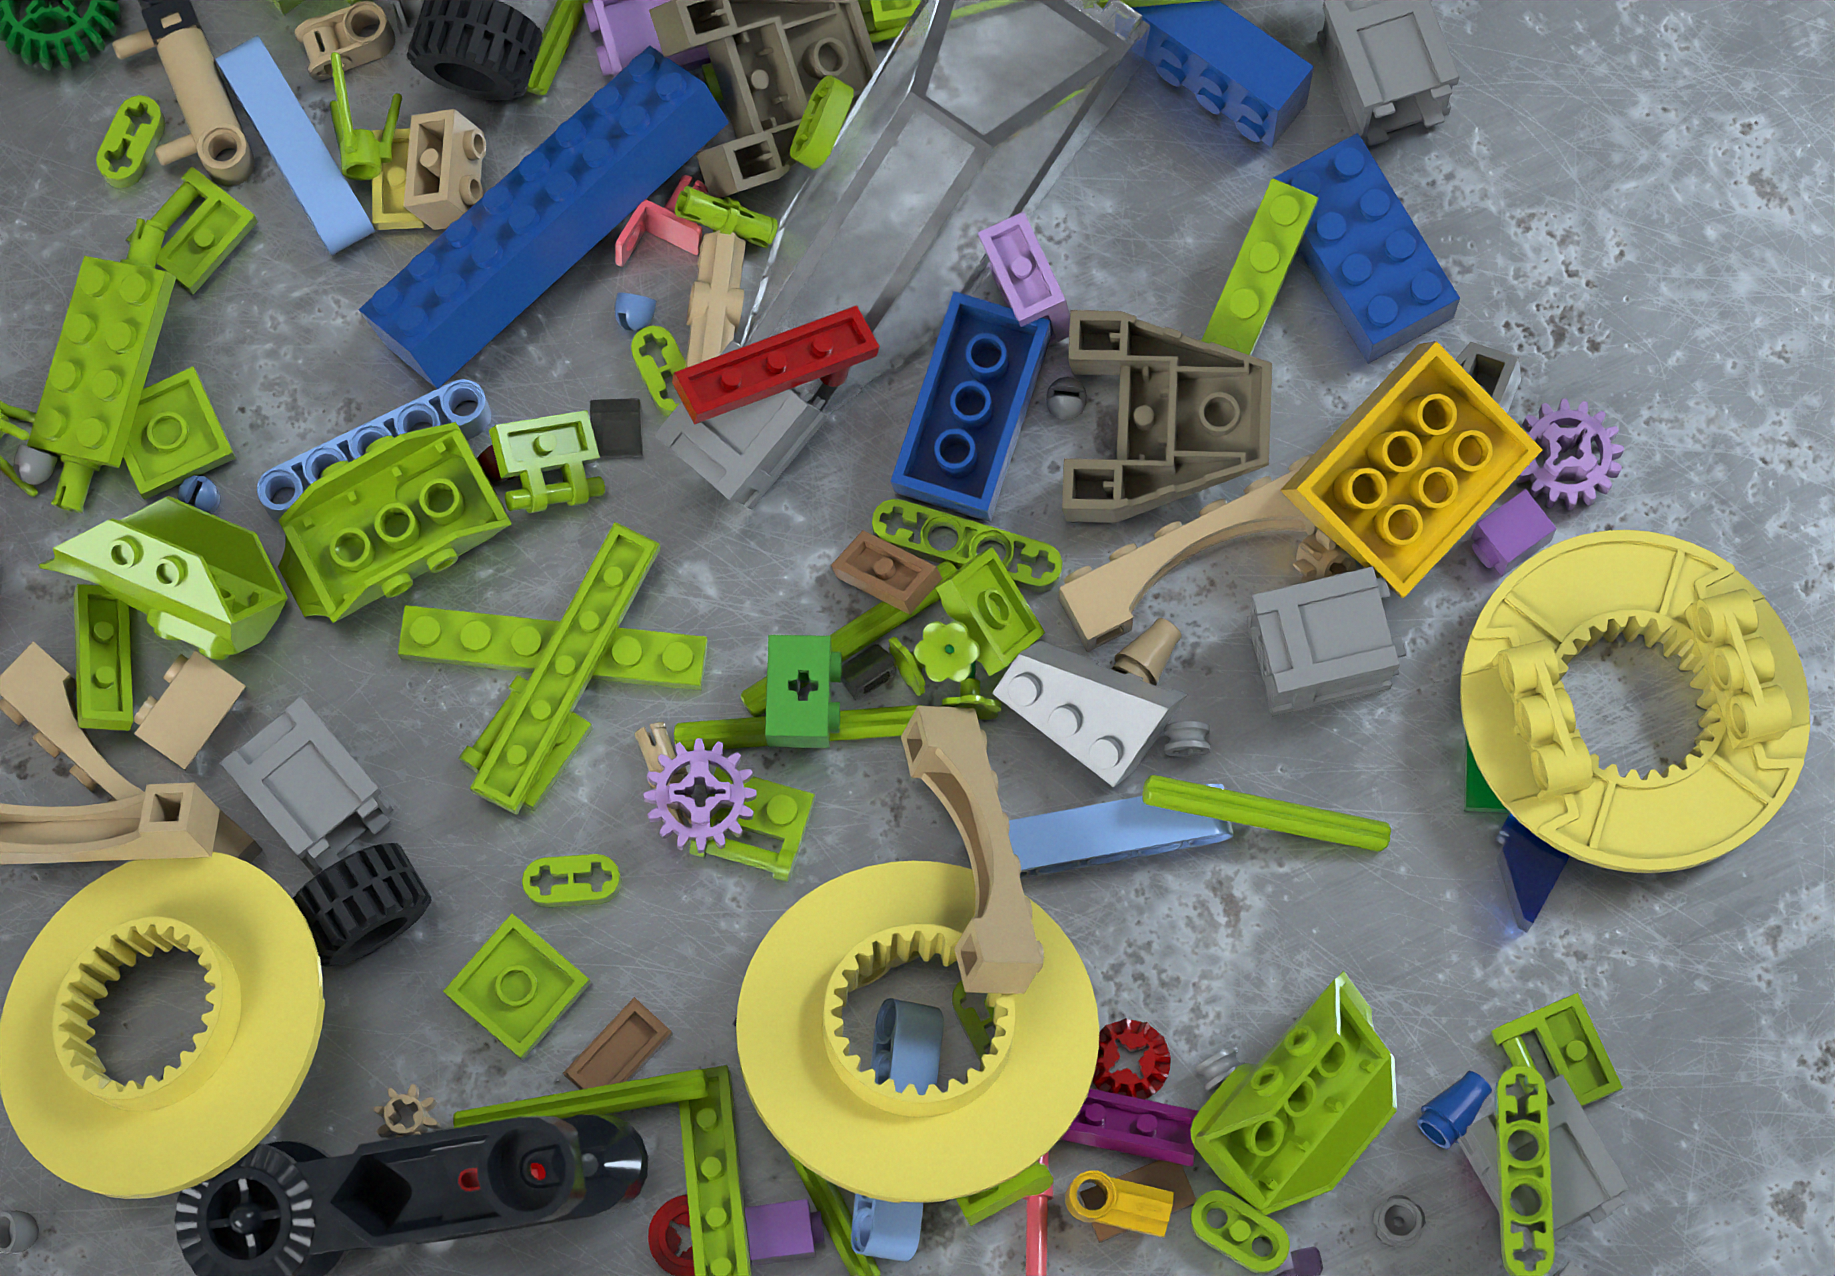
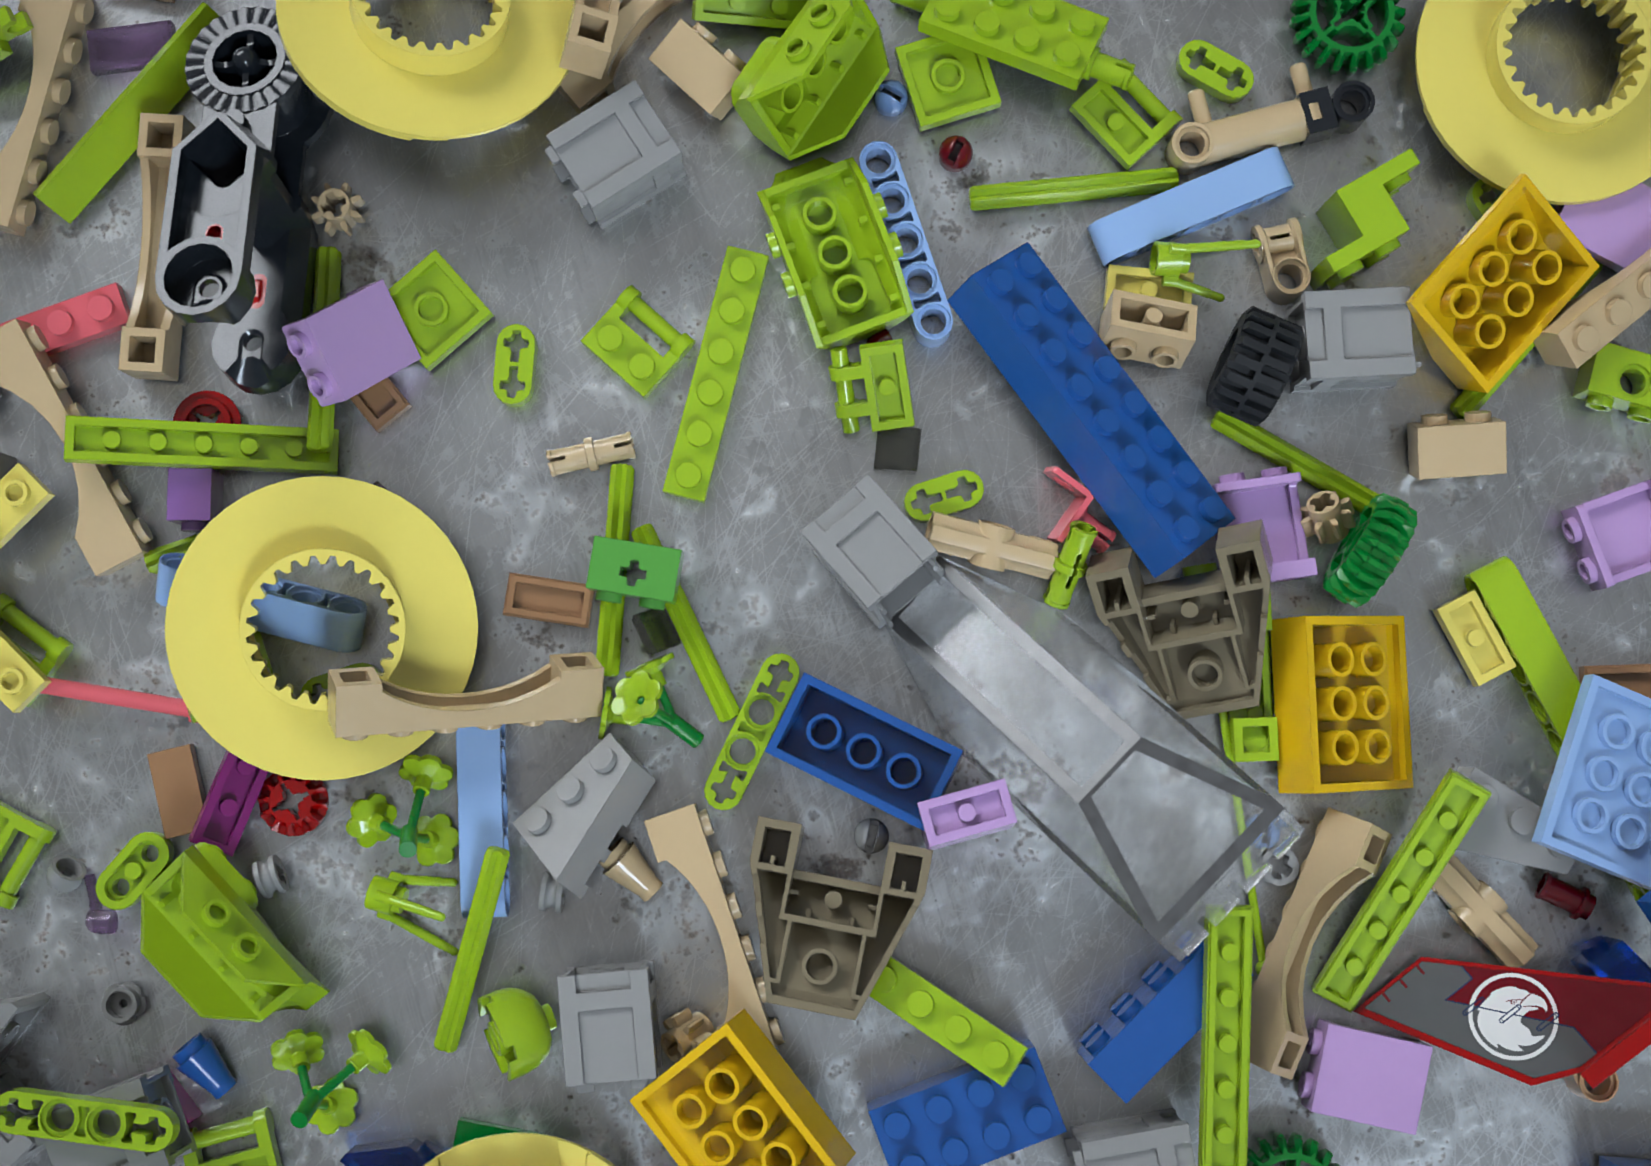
camera: 90 degrees right, 10 degrees up
black tyre [293,843,432,967] -> none
lime tile [470,522,661,815] -> none
medium blue hinge [614,293,657,331] -> none
lavender gear [644,738,757,853] -> none
red piece [672,305,880,425] -> none
lime plate [689,767,816,882] -> none
lime beam [790,75,854,170] -> none
medium nougat plate [831,530,942,615] -> none
lime plate [935,547,1045,676] -> none
yellow piece [1065,1170,1174,1238] -> none
none -> lime plant [270,1029,392,1135]
none -> lavender panel [282,279,421,407]
none -> lime plant [346,754,459,867]
none -> lime plant [364,871,459,956]
none -> lime cylinder [477,988,557,1082]
none -> medium nougat tile [502,572,595,629]
none -> dark red hinge [938,135,973,172]
none -> lime axle [968,167,1179,211]

